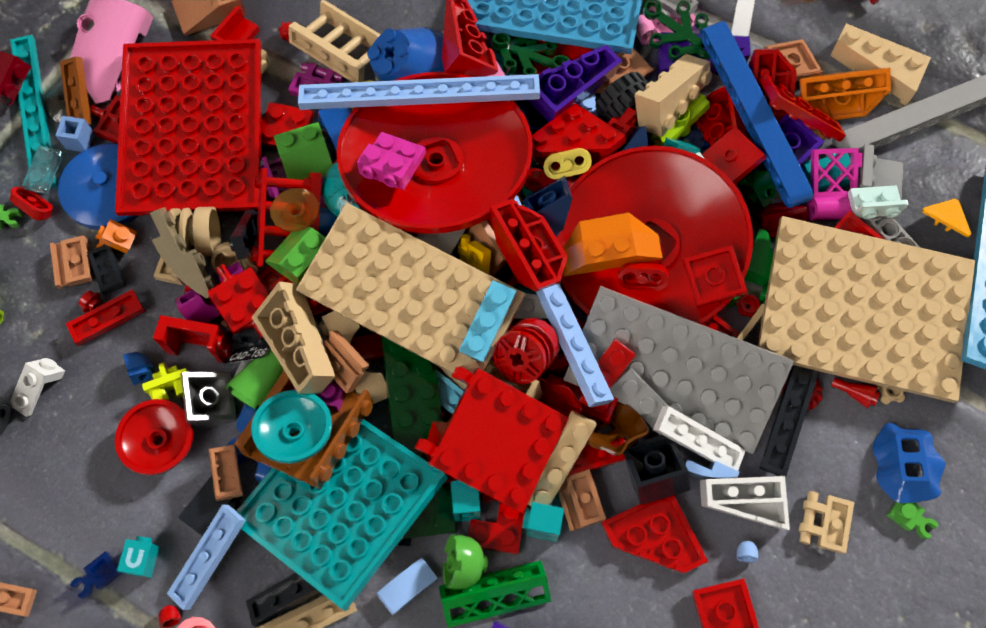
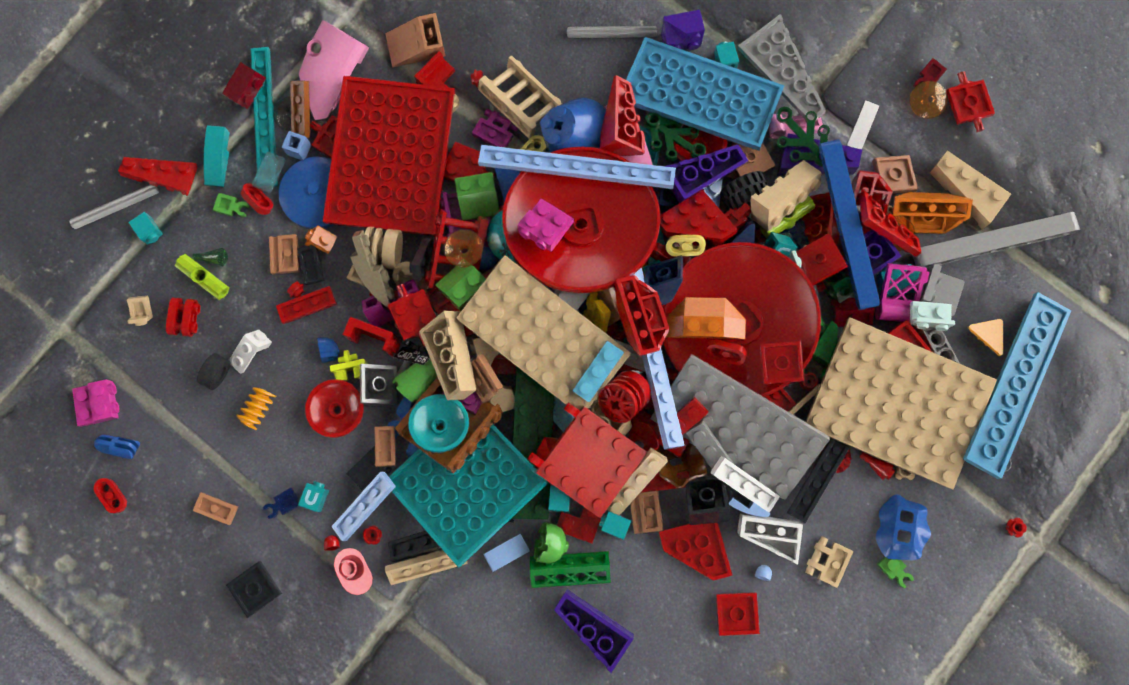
camera: 15 degrees right, 10 degrees up
none -> light orange piece [236,387,276,430]
none -> red plate [363,525,382,545]

